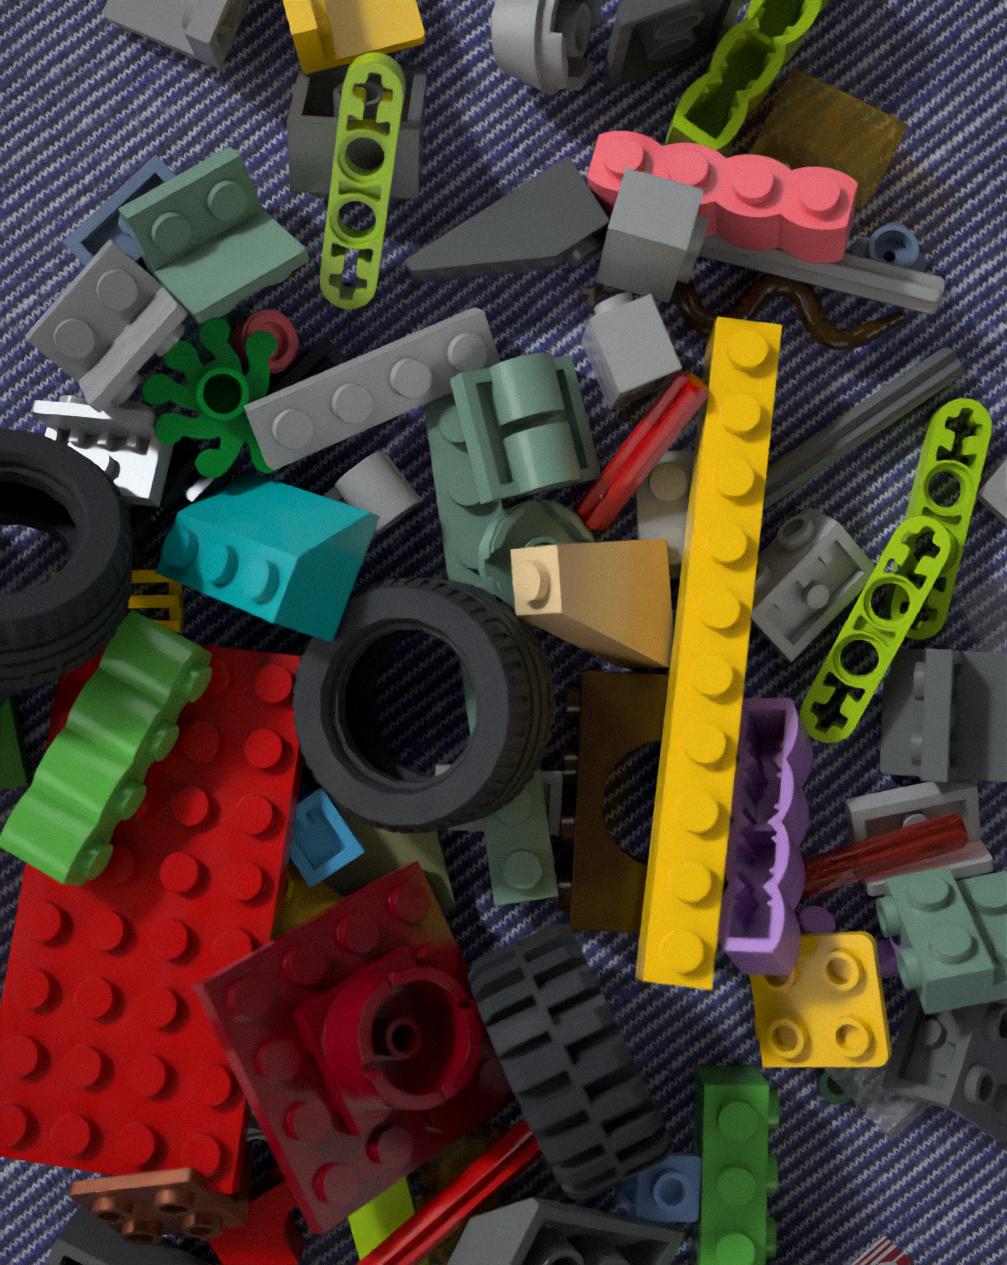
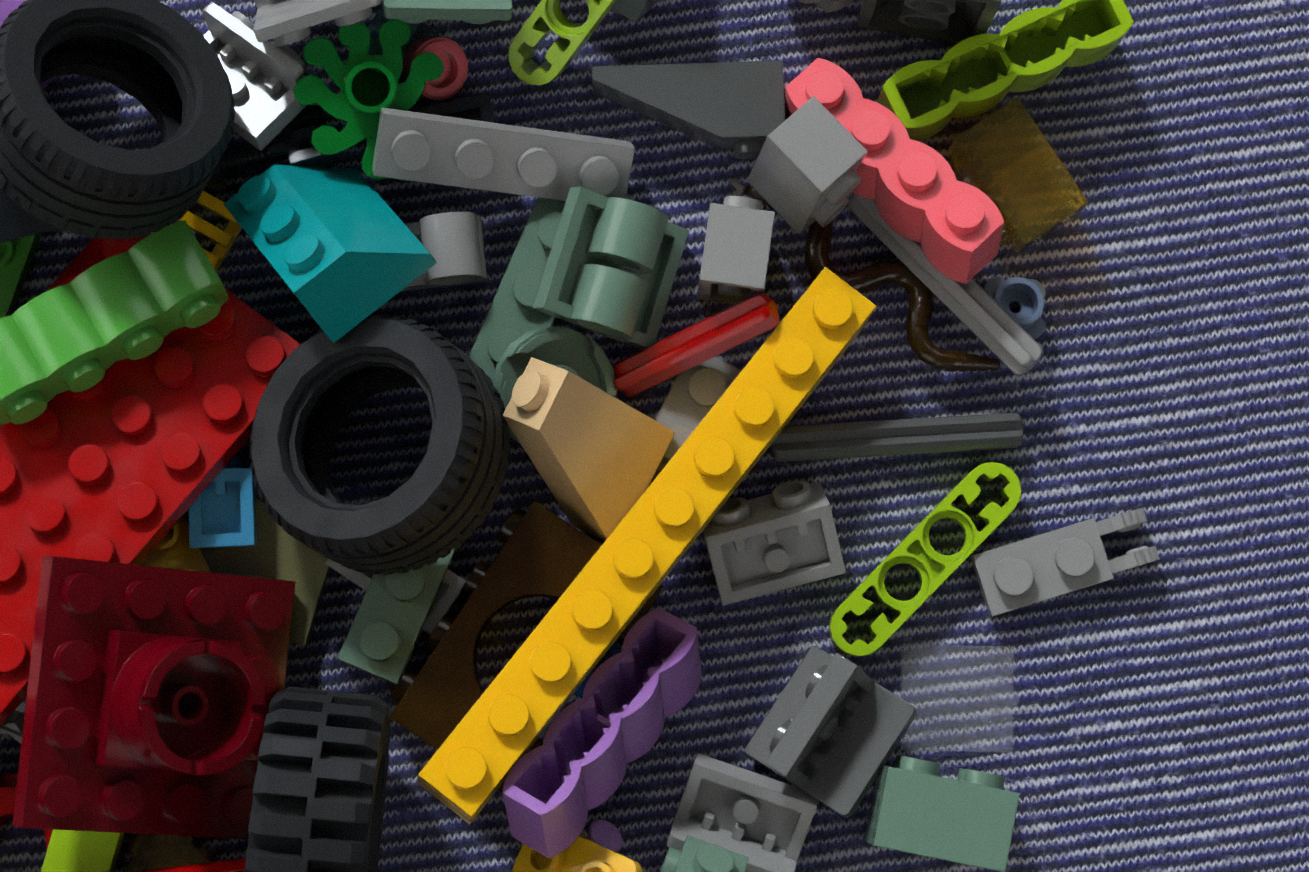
camera: 25 degrees right, 5 degrees down
lime beam [800,515,951,743] -> none
clear red axle [801,812,969,898] -> none

